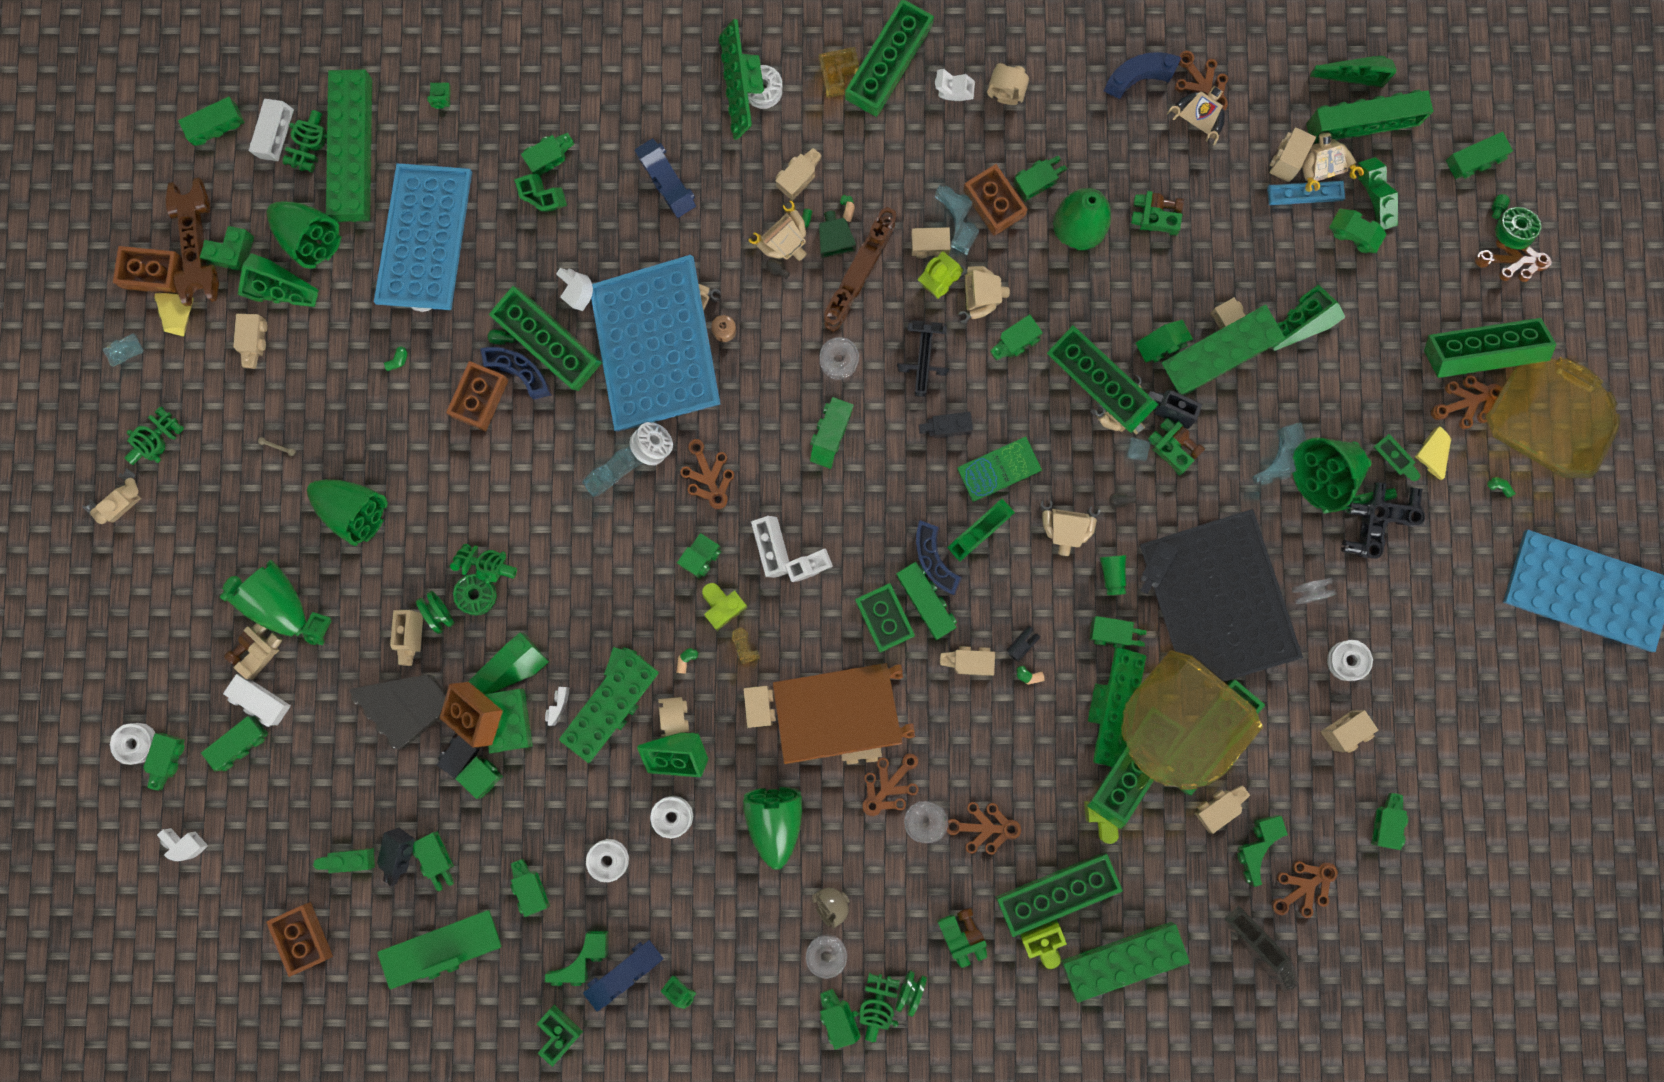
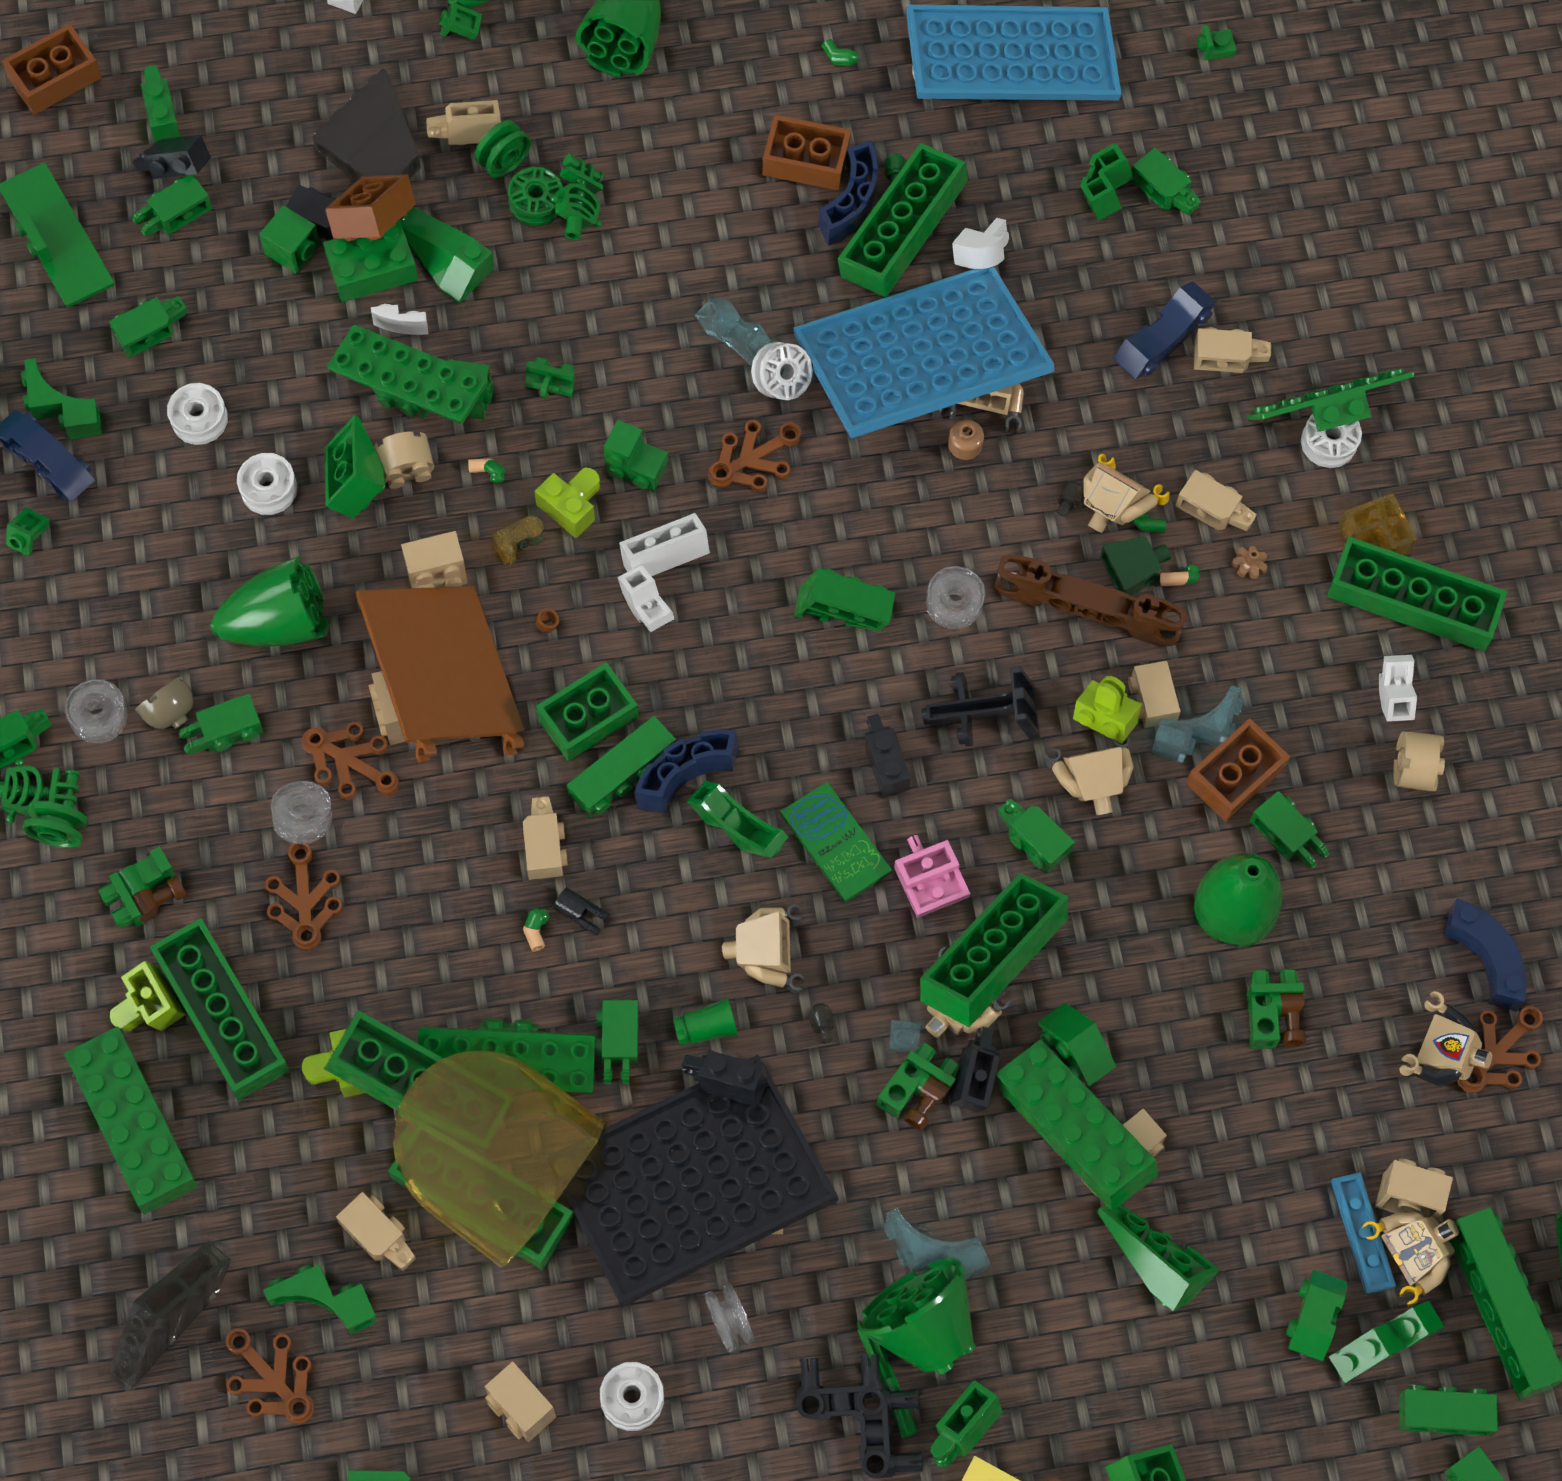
camera: 75 degrees right, 15 degrees down
none -> green hinge [178,693,264,755]
none -> green hips [525,357,575,399]
none -> dark orange hinge [535,609,559,633]
none -> bright pink plate [894,835,970,918]
none -> tan hinge [1194,327,1271,373]
none -> medium nougat plant [1231,546,1267,579]
none -> green brick [1399,1385,1498,1437]

